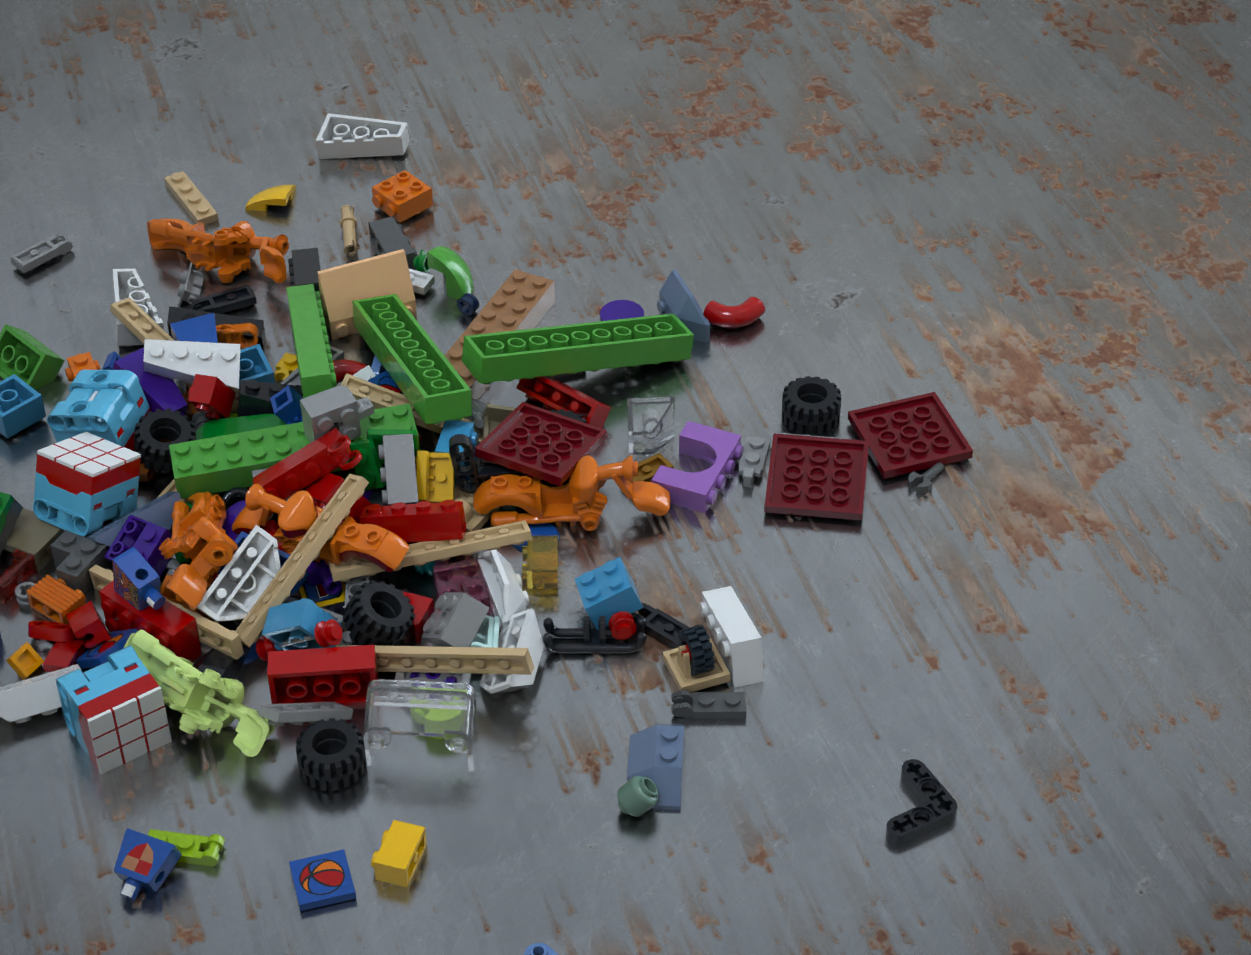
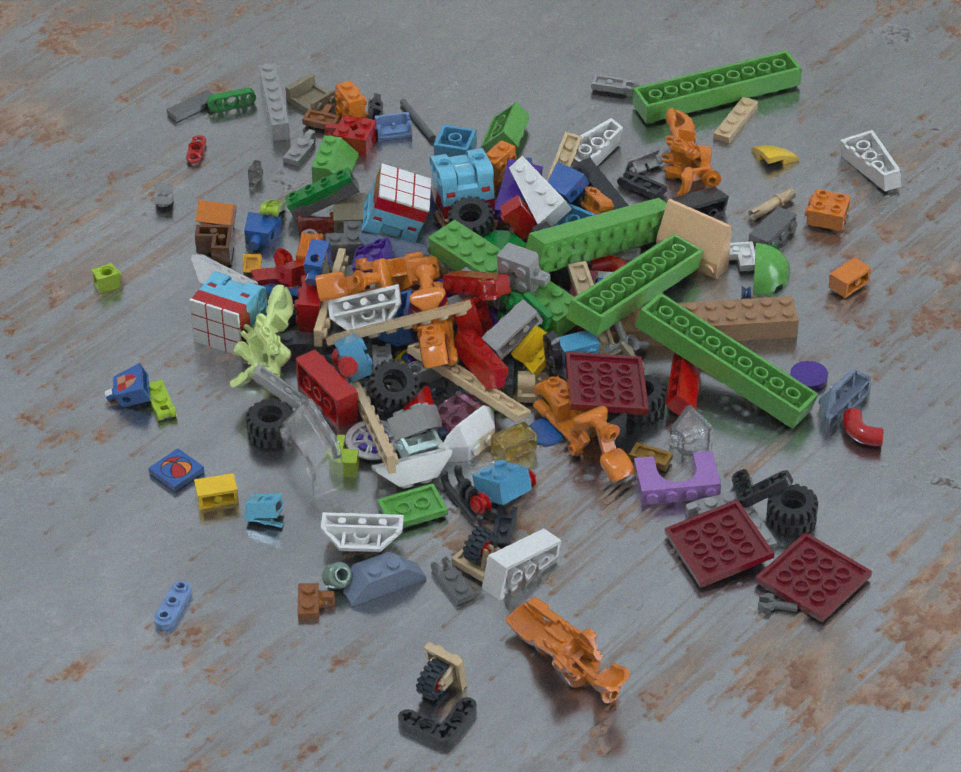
camera: 60 degrees right, 0 degrees up
none -> medium azure piece [244,494,284,528]
none -> dark orange hinge [298,583,335,620]
none -> white wedge [321,512,404,552]
none -> bright green plate [377,483,448,528]
none -> plate [416,642,467,701]
none -> orange piece [505,597,630,703]
none -> bright green brick [632,50,802,123]
none -> black beam [732,469,793,508]
none -> orange brick [829,257,871,298]

